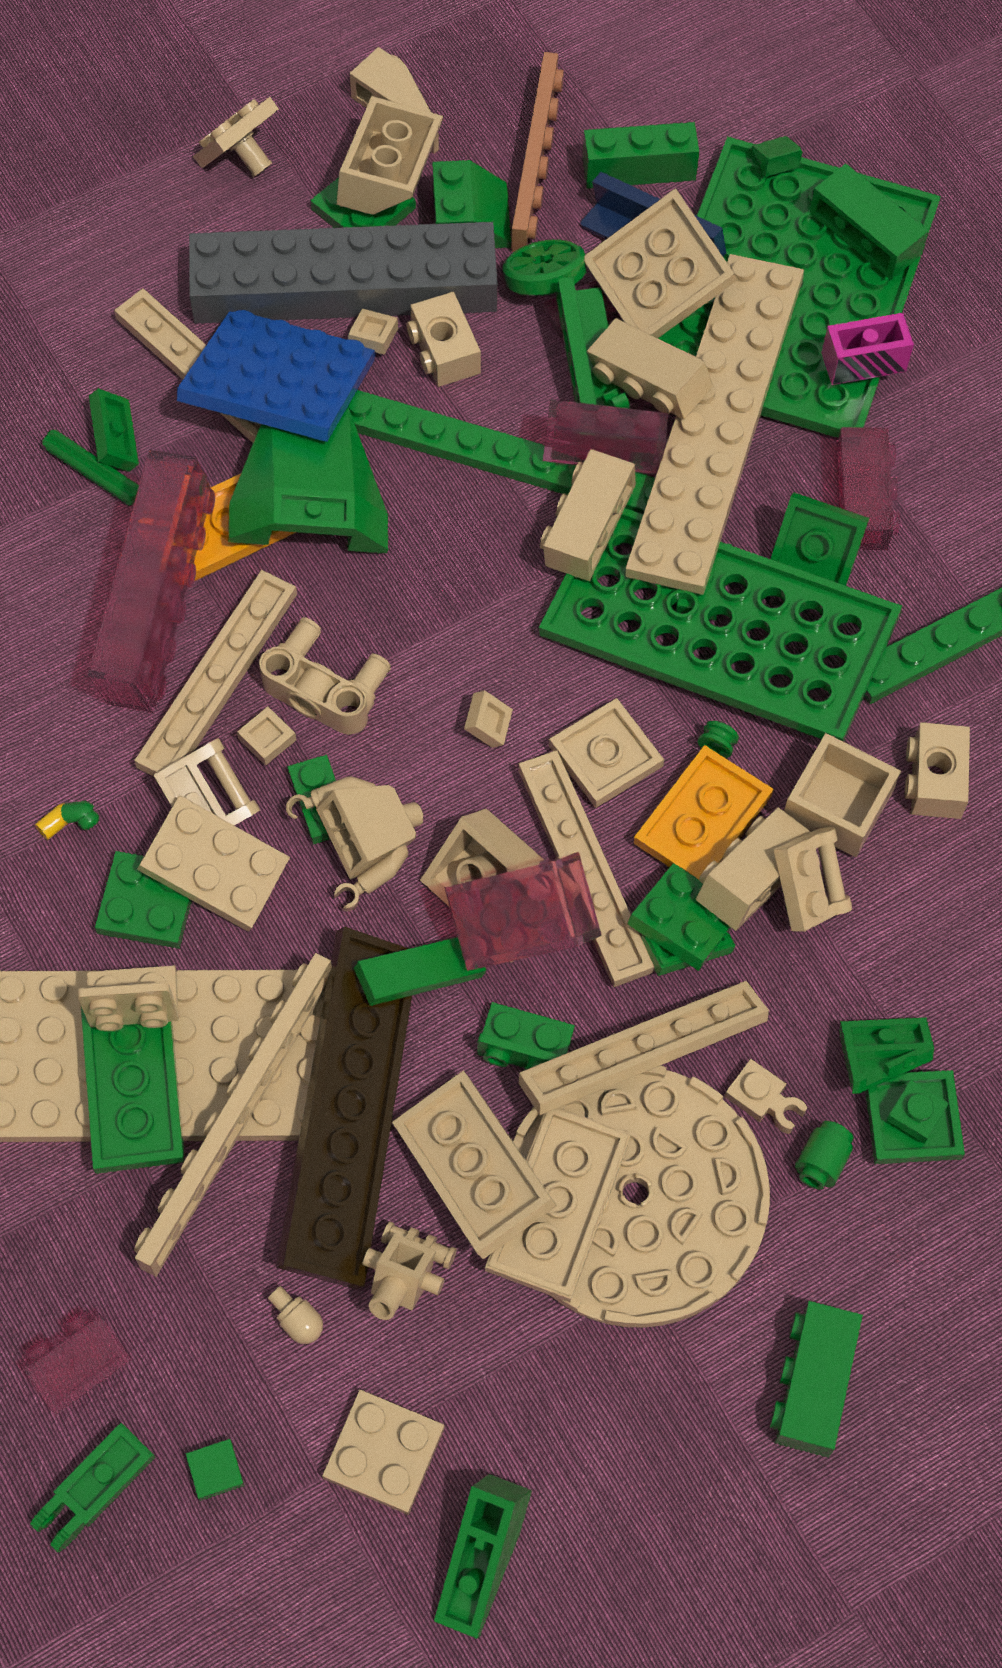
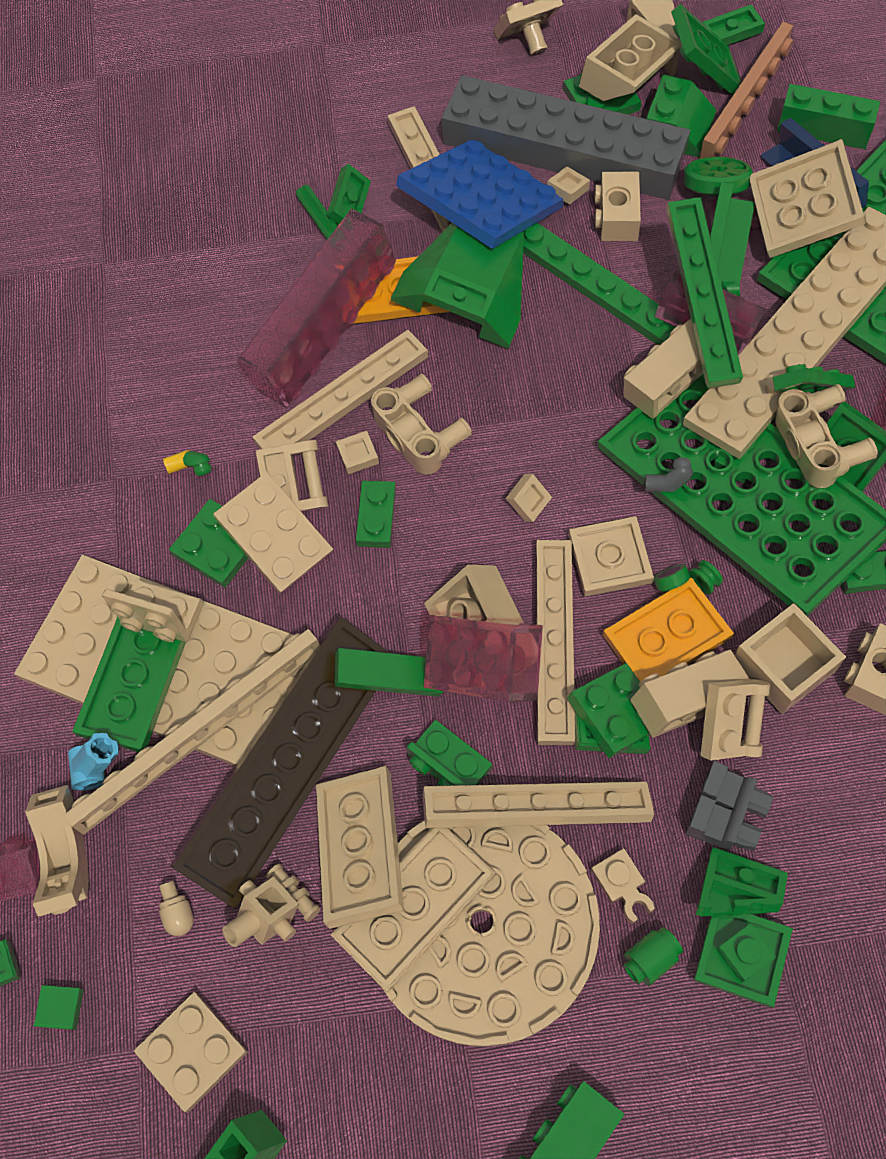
camera: 30 degrees right, 0 degrees up
tan torso [286,776,423,911] -> none
tan brick [587,318,713,419] -> none
none -> tan arch [25,785,89,917]
none -> medium azure piece [68,733,118,791]
none -> dark grey arm [645,458,693,492]
none -> green tile [653,564,690,592]
none -> green plate [666,197,743,388]
none -> green plate [671,4,742,95]
none -> dark grey hips [685,761,774,851]
none -> green plate [702,4,765,45]
none -> green plate [773,364,855,394]
none -> tan piece [775,384,878,488]

